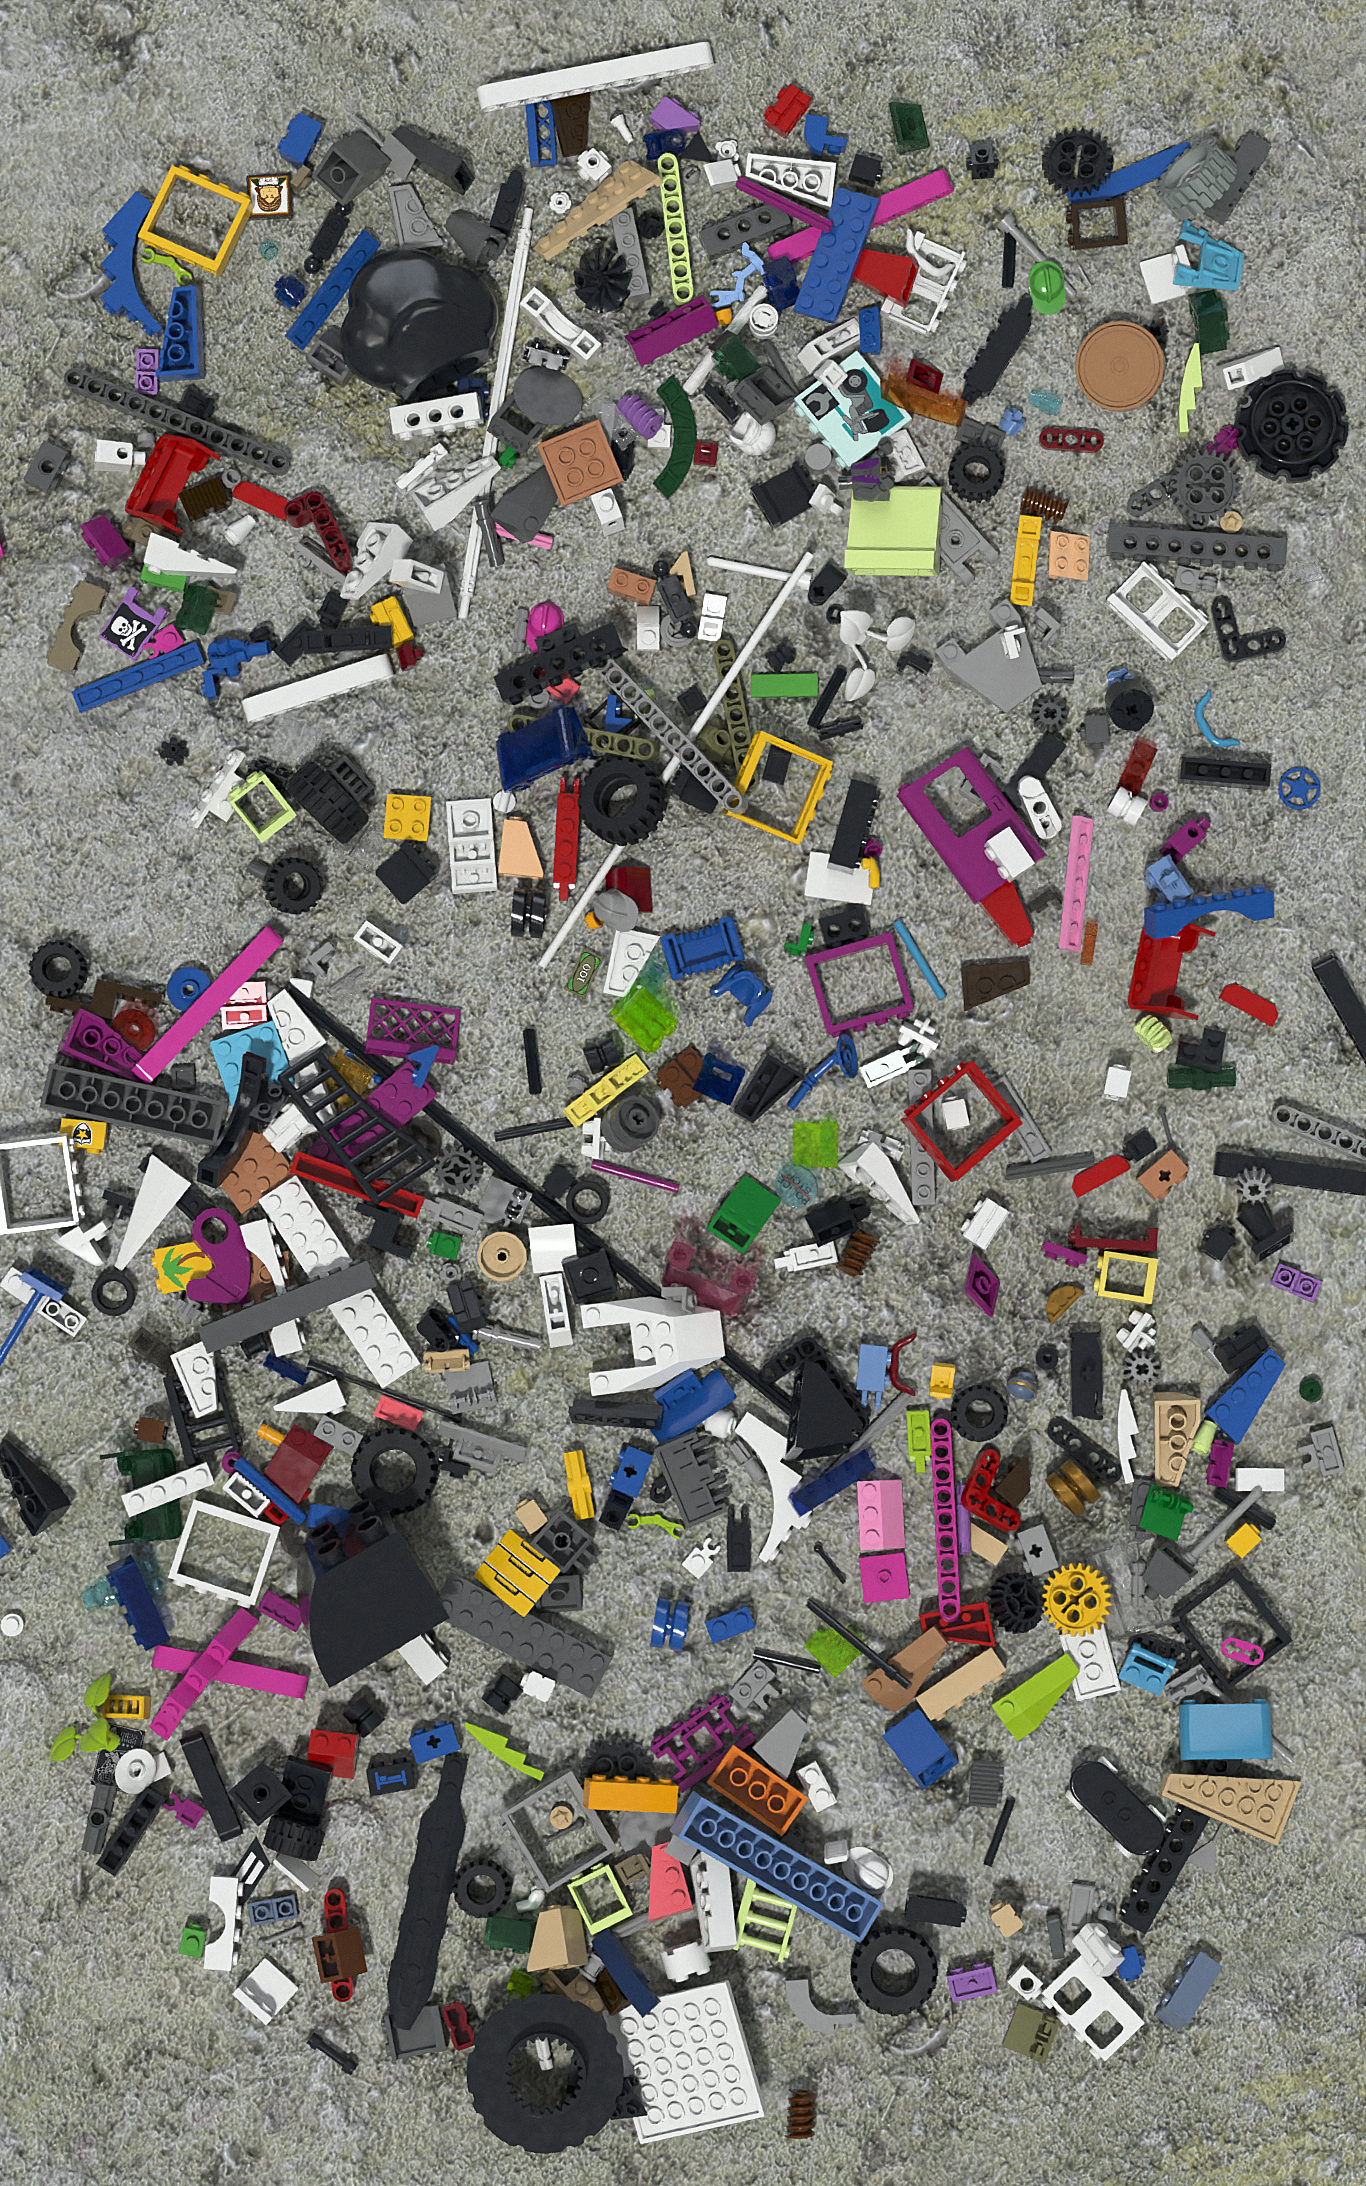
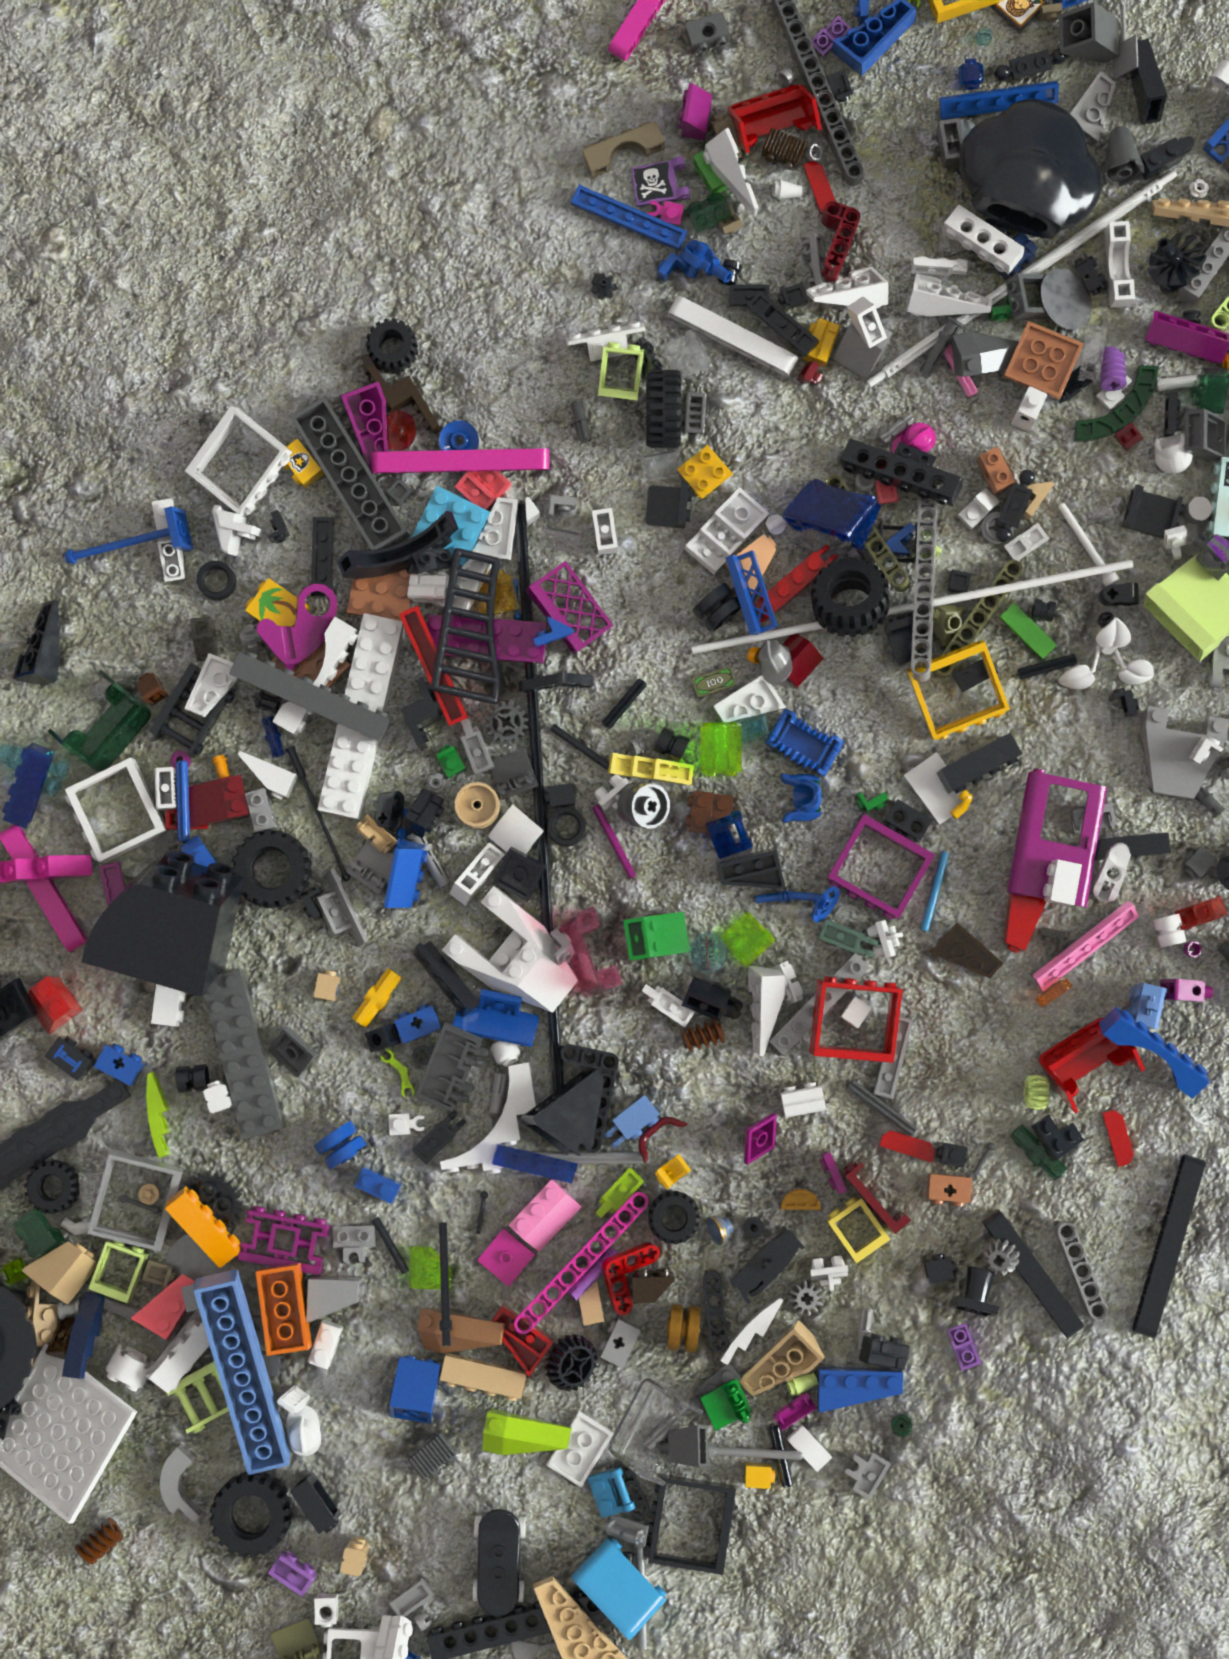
camera: 50 degrees right, 0 degrees up
white torso [94,440,145,472] -> none
white wedge [114,1154,191,1271] -> none
white arch [120,1462,215,1517] -> none
black tyre [263,857,324,914] -> none
black wheel [343,1695,386,1738] -> none
coral tile [373,1394,424,1433] -> none
yellow sticker [474,1529,560,1617] -> none
dark grey hinge [530,1509,599,1575] -> none
black pin [816,716,863,742] -> none
magenta hinge [864,838,882,858] -> none
black bar [983,1799,1015,1867] -> none
dark grey gear [1030,696,1069,734] -> none
yellow gear [1041,1563,1114,1637] -> none
dark grey beam [1046,1915,1065,1960] -> none
white brick [1100,1064,1131,1102] -> none
dark pink beam [1220,1637,1264,1666] -> none
none -> slope [384,840,428,908]
none -> black beam [519,673,594,692]
none -> blue fence [725,550,778,636]

